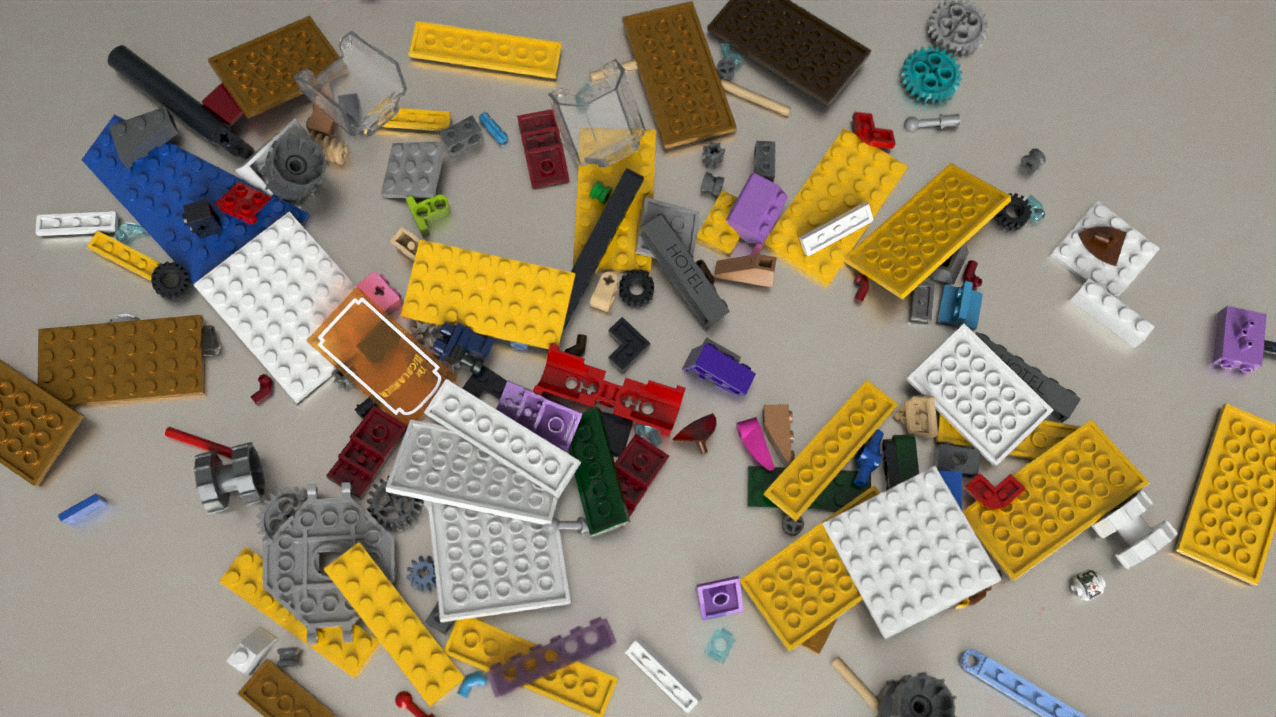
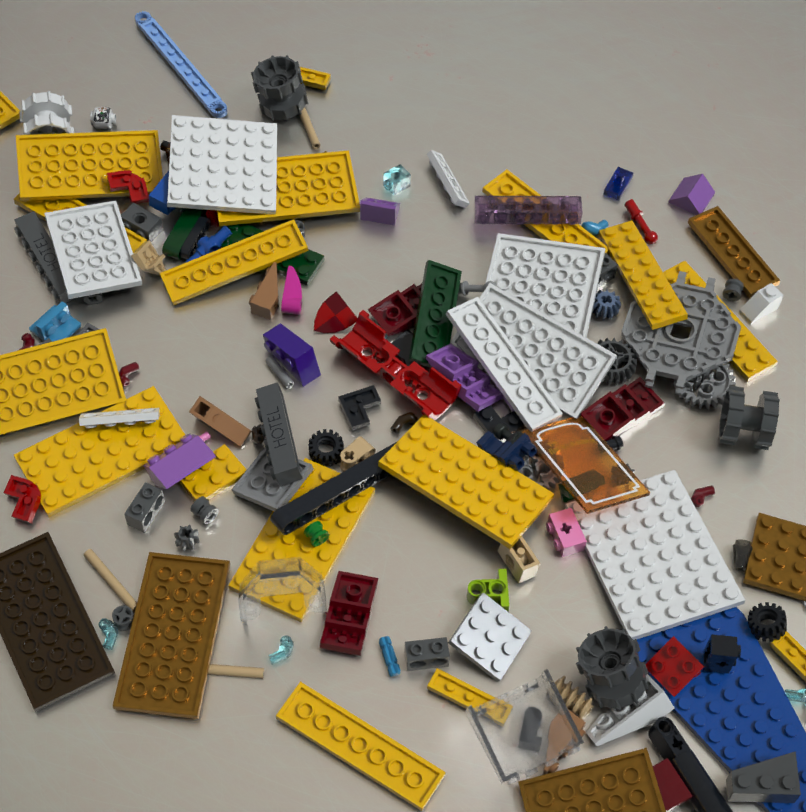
camera: 155 degrees left, 15 degrees down
red piece [165,427,233,459] -> none

